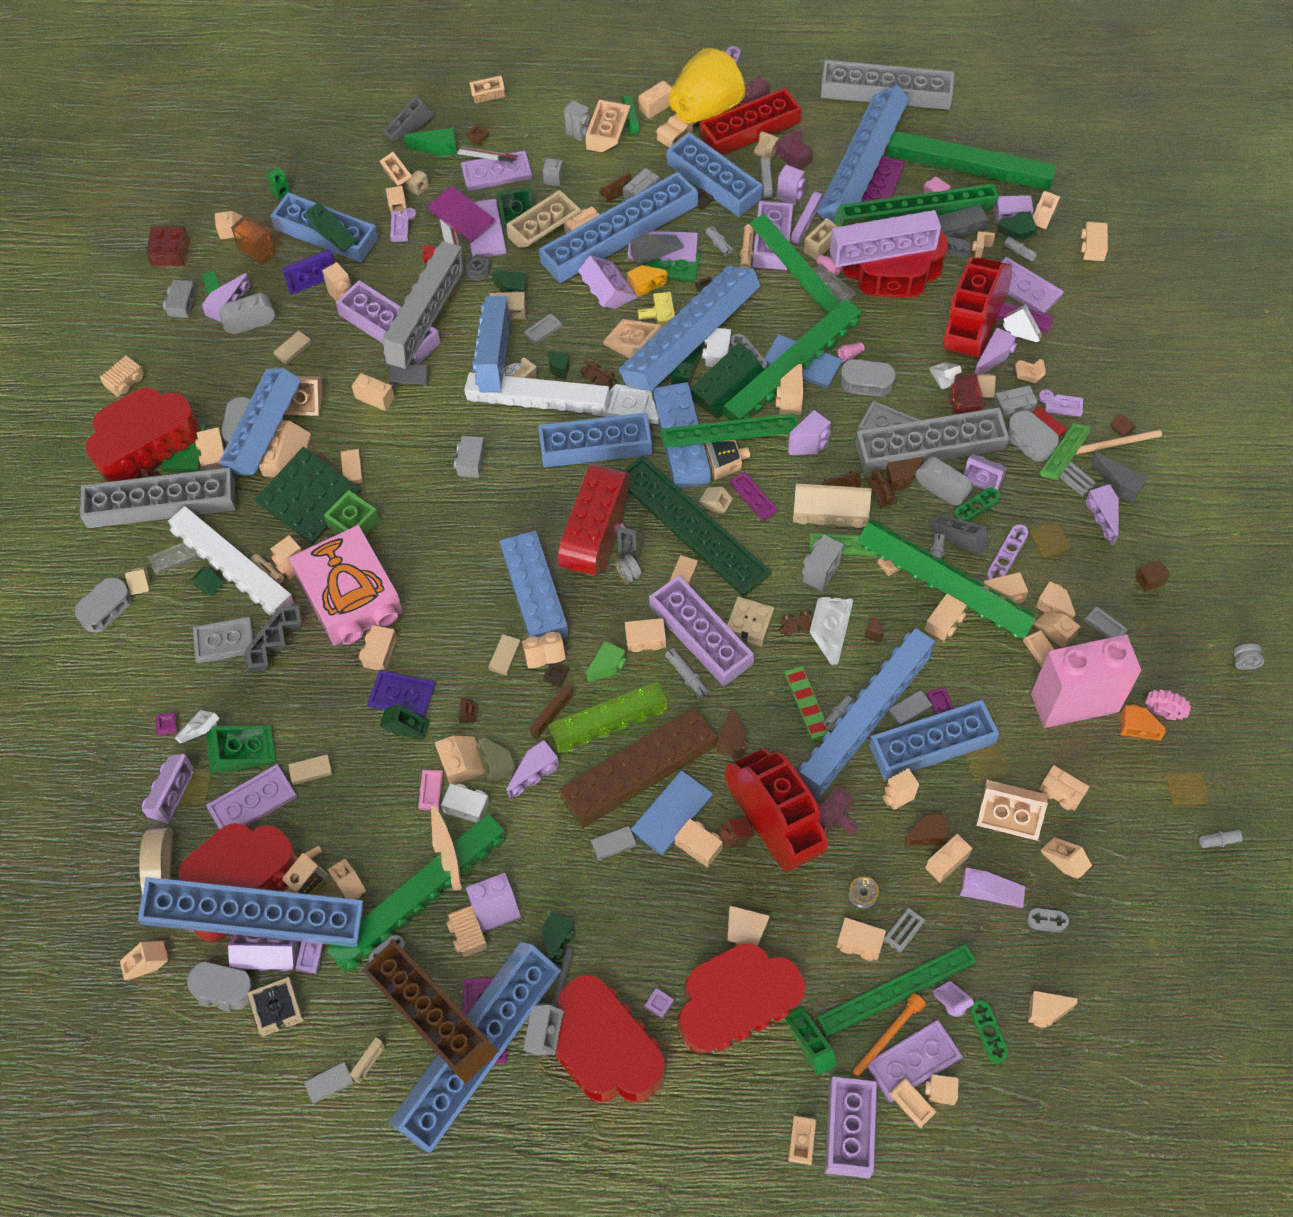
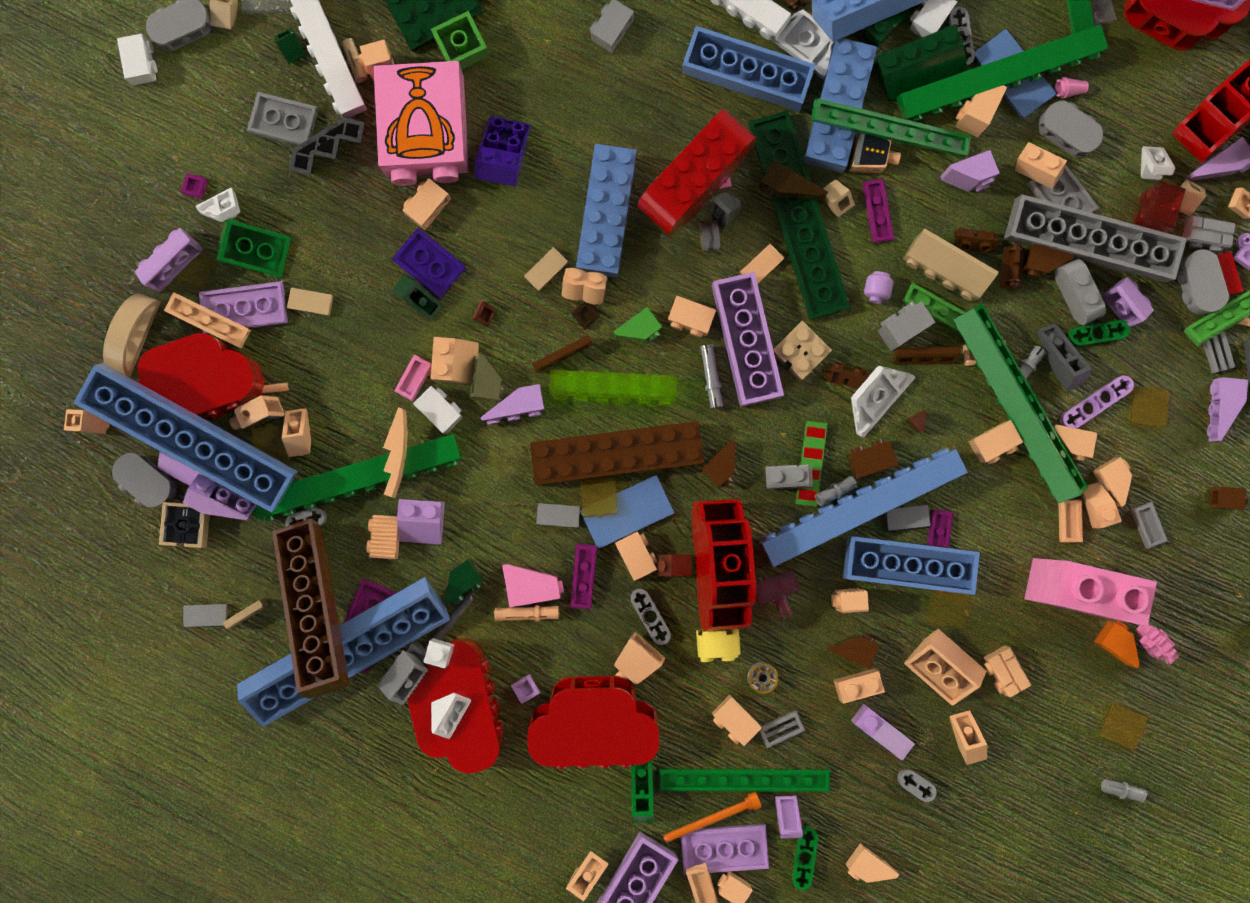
camera: 25 degrees right, 25 degrees up
none -> white brick [117,34,158,86]
none -> light nougat plate [164,292,251,349]
none -> lavender slope [183,474,257,520]
none -> white brick [424,638,454,668]
none -> white slope [431,693,471,739]
none -> dark purple slope [475,116,531,186]
none -> light nougat pin [494,605,559,622]
none -> bright pink slope [502,564,564,607]
none -> magenta tile [570,543,597,609]
none -> clear yellow piece [581,478,618,518]
none -> light grey beam [630,588,671,645]
none -> light yellow brick [696,629,741,662]
none -> dark brown slope [759,160,828,201]
none -> light grey brick [766,464,813,490]
none -> reddish brown brick [846,439,898,479]
none -> lavender head [864,271,894,304]
none -> reddish brown tile [893,347,961,364]
none -> light nougat brick [1015,142,1067,189]

